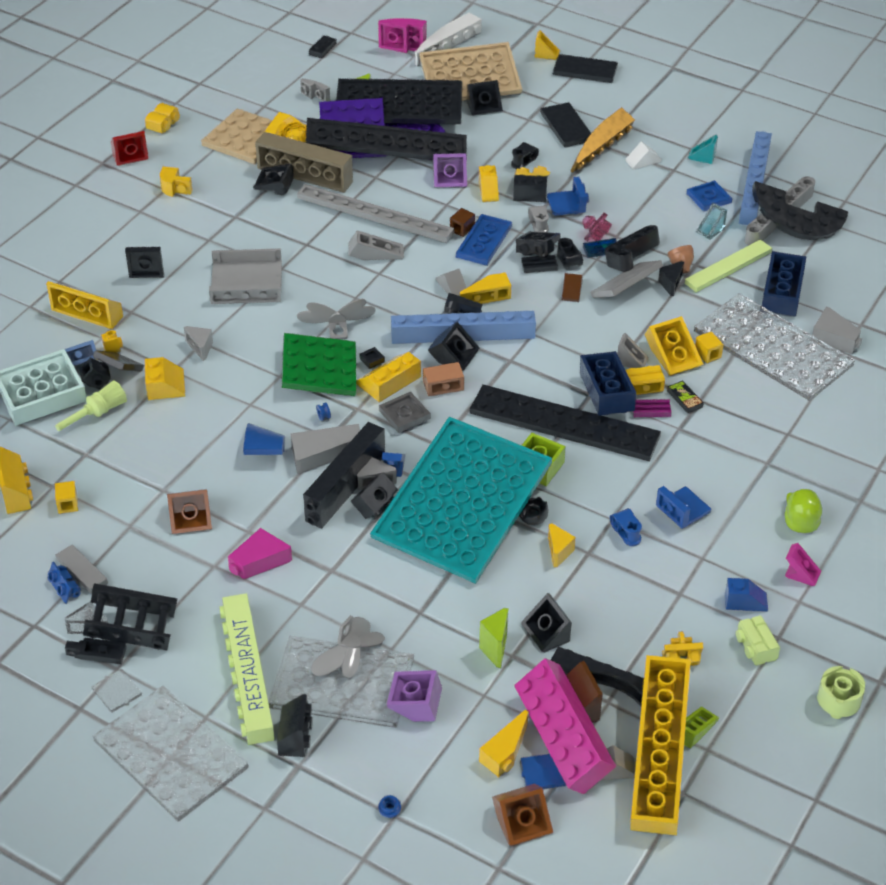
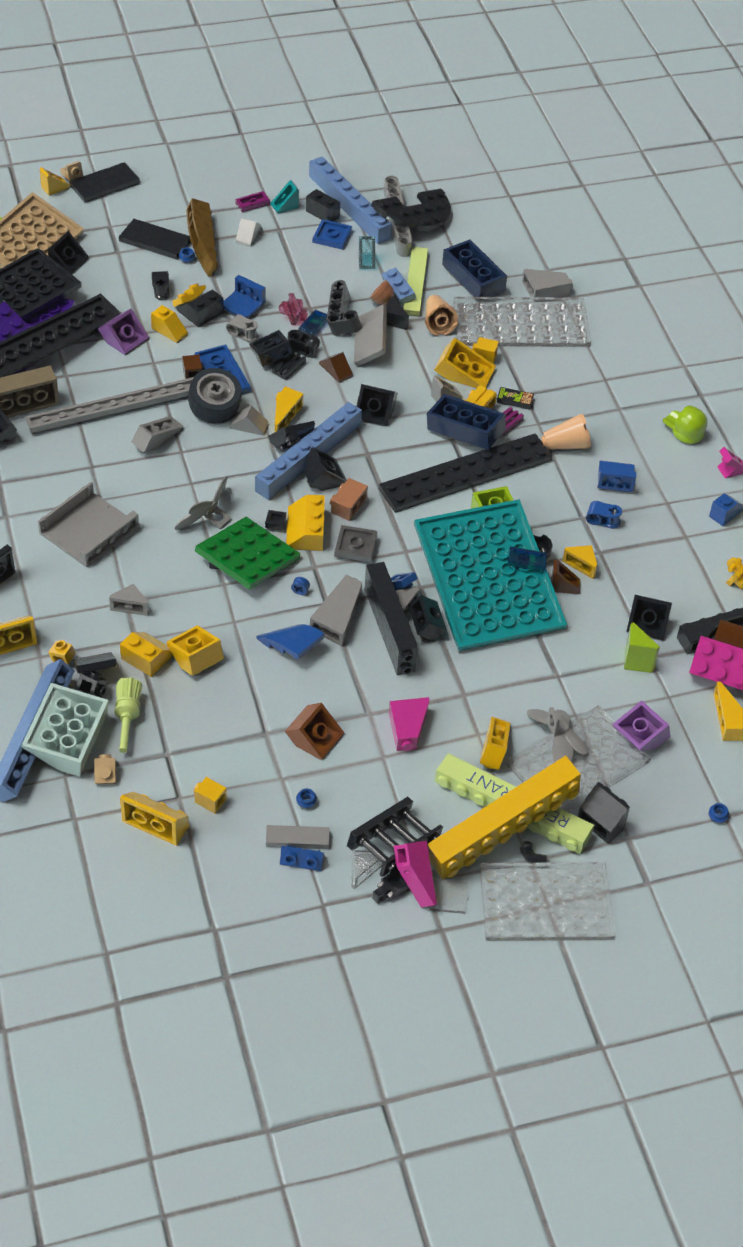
camera: 50 degrees left, 5 degrees up
none -> tan bracket [60,161,83,181]
none -> tan bracket [94,754,116,784]
none -> yellow slope [166,625,224,676]
none -> blue plate [179,247,195,262]
none -> black wheel [188,368,242,424]
none -> magenta tile [235,191,270,212]
none -> blue plate [296,788,317,808]
none -> black brick [306,189,341,222]
none -> black slope [356,384,398,426]
none -> medium blue plate [382,267,416,304]
none -> dark pink slope [394,841,437,907]
none -> light nougat cone [425,295,458,336]
none -> yellow brick [427,755,581,880]
none -> yellow slope [480,717,510,770]
none -> tile [507,546,547,572]
none -> black arm [520,841,547,866]
none -> light nougat cone [541,414,591,450]
none -> reddish brown slope [551,559,580,594]

